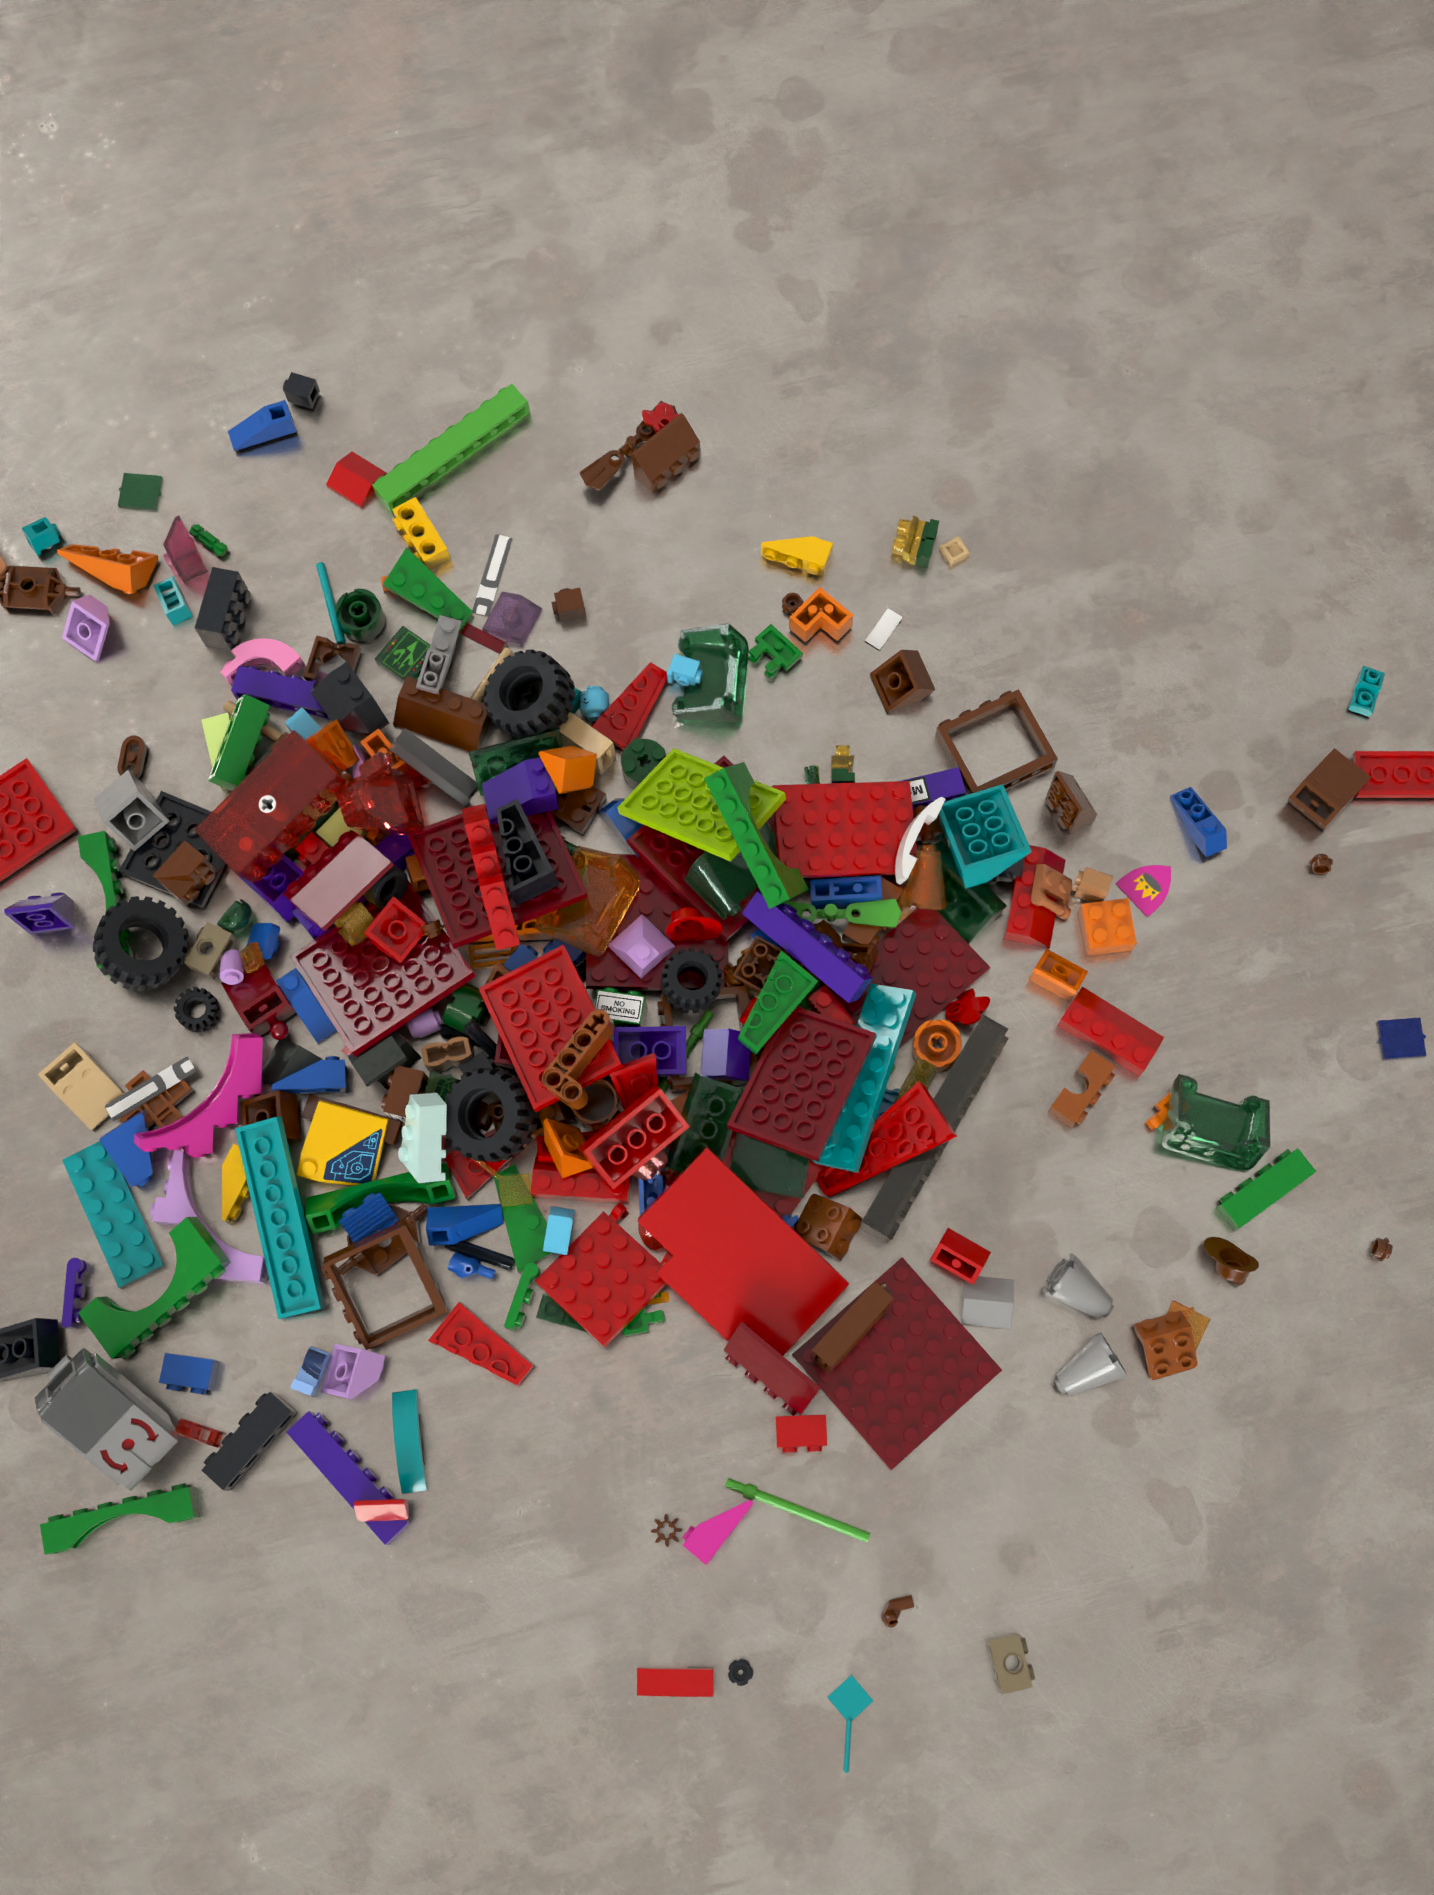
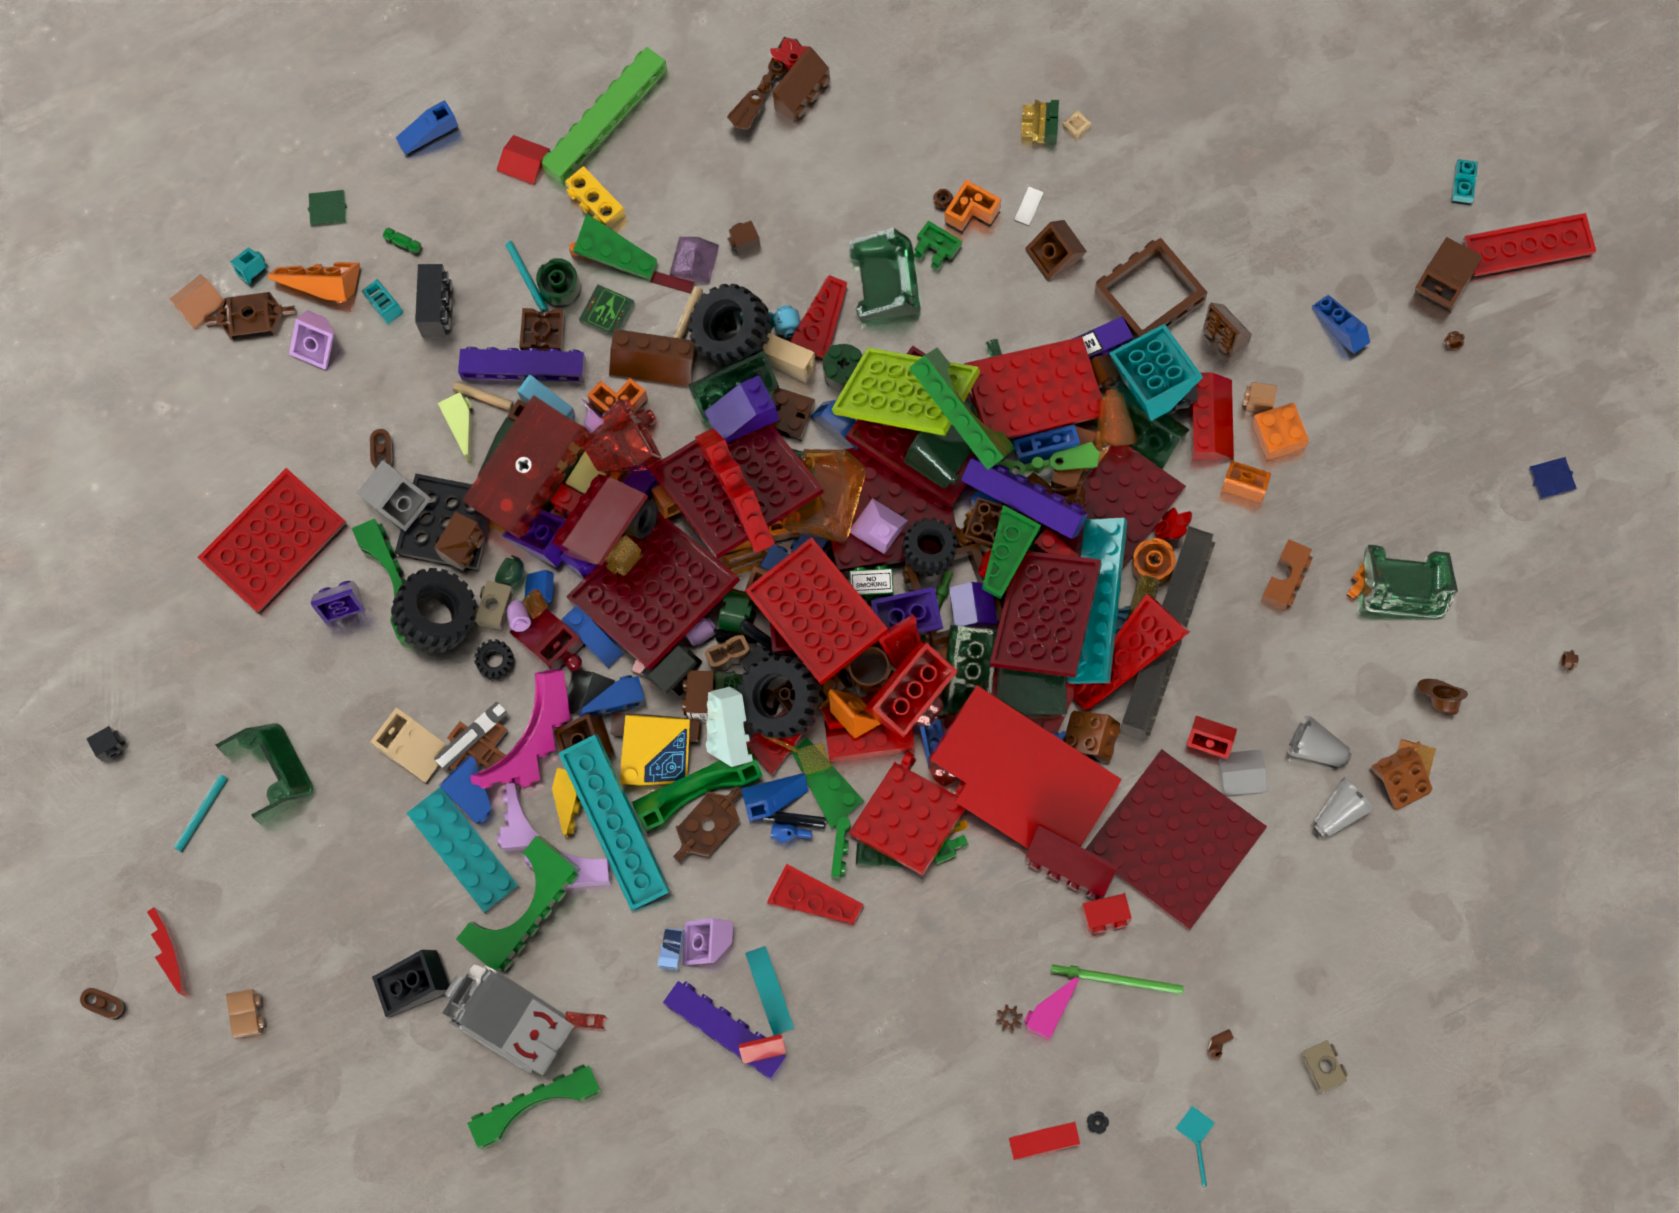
camera: 10 degrees left, 0 degrees up
dark purple plate [61,1258,89,1329] -> none
blue brick [159,1353,219,1395] -> none
clear pink slope [163,515,208,582] -> none
black brick [201,1392,297,1491] -> none
green brick [208,694,270,792] -> none
bright pink arch [220,638,305,686] -> none
black brick [283,372,320,409] -> none
orange wing [307,719,359,771] -> none
black wedge [311,654,390,736] -> none
reddish brown window [321,1219,448,1350] -> none
blue brick [339,1192,399,1243] -> none
red slope [364,896,427,963] -> none
dark grey panel [388,729,478,807] -> none
light grey slope [416,615,462,694] -> none
reddish brown plate [421,919,445,939] -> none
sticker [472,534,512,616] -> none
black wedge [496,799,560,906] -> none
orange slope [538,746,597,794] -> none
dark orange beam [542,1009,615,1109] -> none
medium azure slope [543,1206,575,1255] -> none
red piece [665,907,723,941] -> none
medium azure brick [667,654,703,686] -> none
yellow slope [761,536,833,576] -> none
reddish brown window [810,1281,894,1375] -> none
hips [830,745,855,783] -> none
white slope [895,797,945,885] -> none
nougat plate [1031,864,1072,920] -> none
red slope [1057,986,1164,1077] -> none
dark pink sticker [1115,865,1171,917] -> none
green brick [1217,1148,1317,1232] -> none

